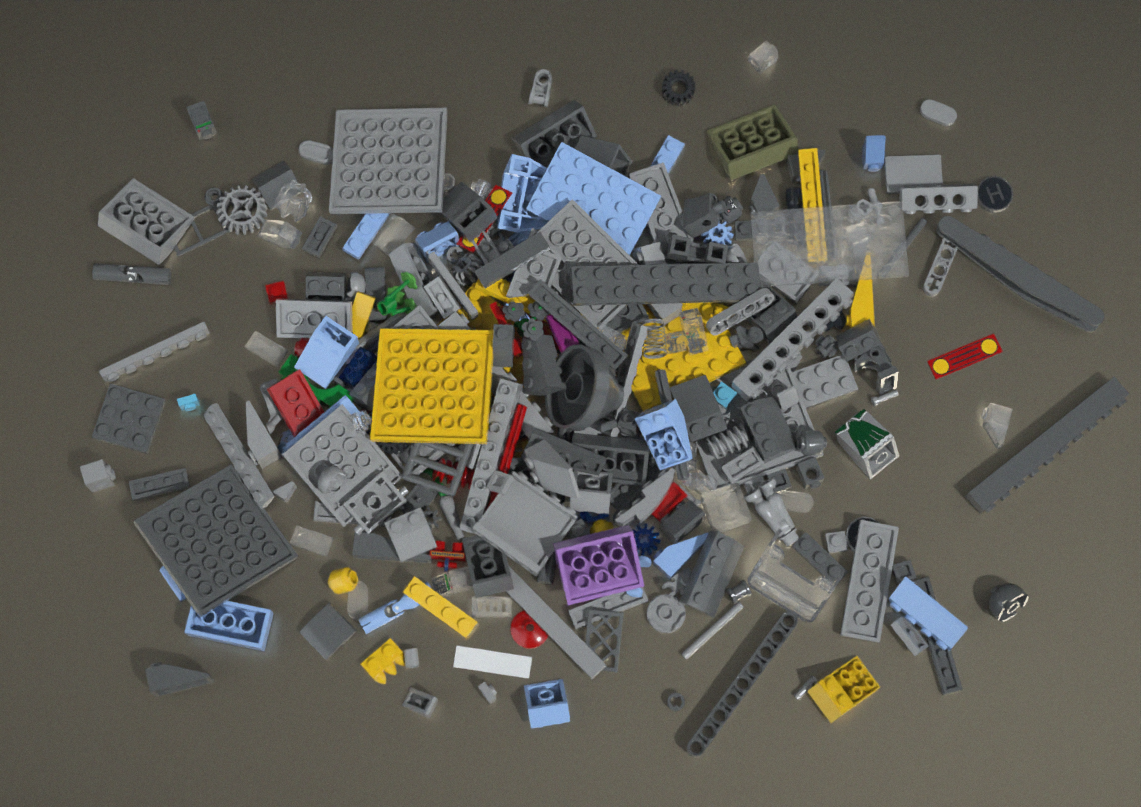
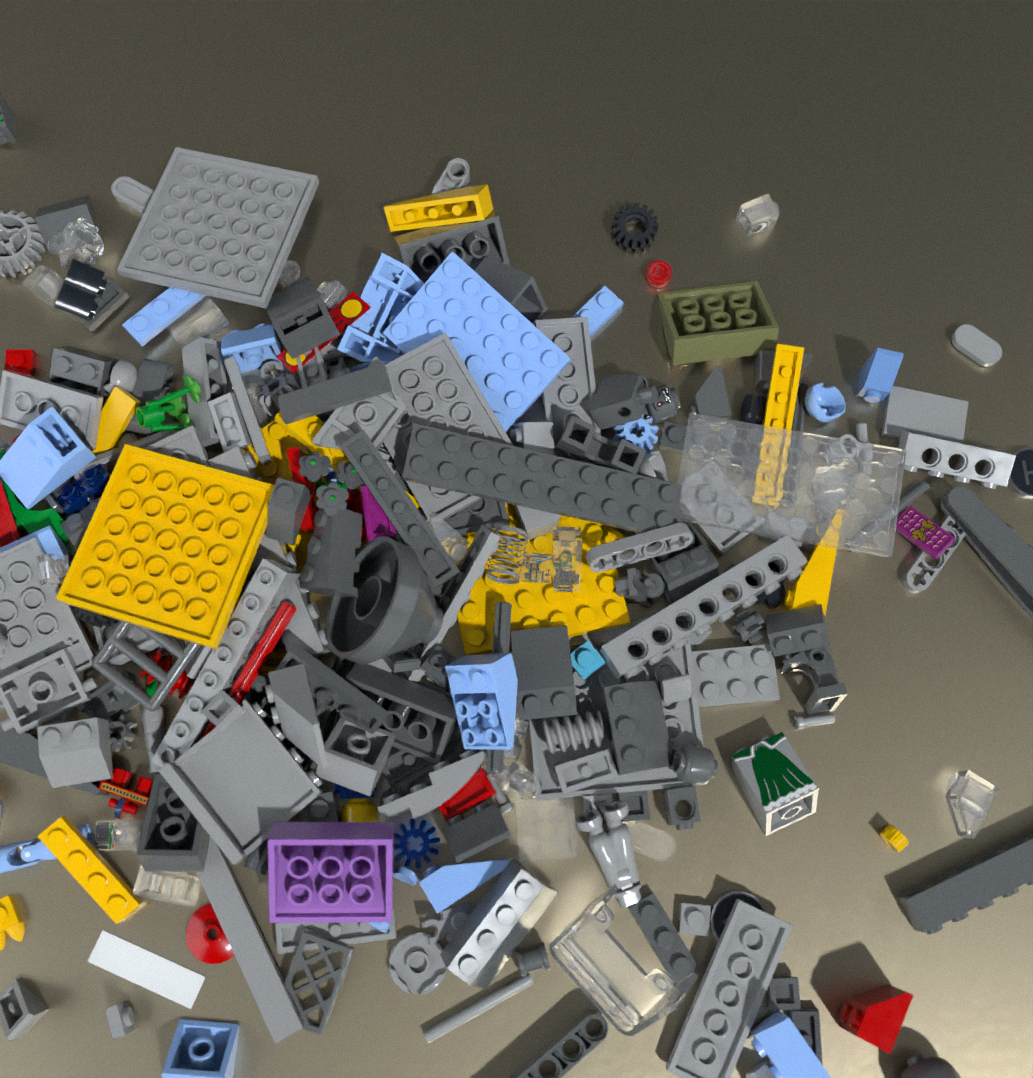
camera: 10 degrees right, 0 degrees up
light grey hinge [404,648,419,668] -> none
sticker [927,334,1003,380] -> none
none -> black brick [53,259,107,324]
none -> yellow slope [384,184,493,232]
none -> red tile [645,260,672,288]
none -> light blue hair [804,382,846,423]
none -> red slope [839,985,914,1054]
none -> yellow axle [880,824,909,853]
none -> magenta tile [892,506,955,560]

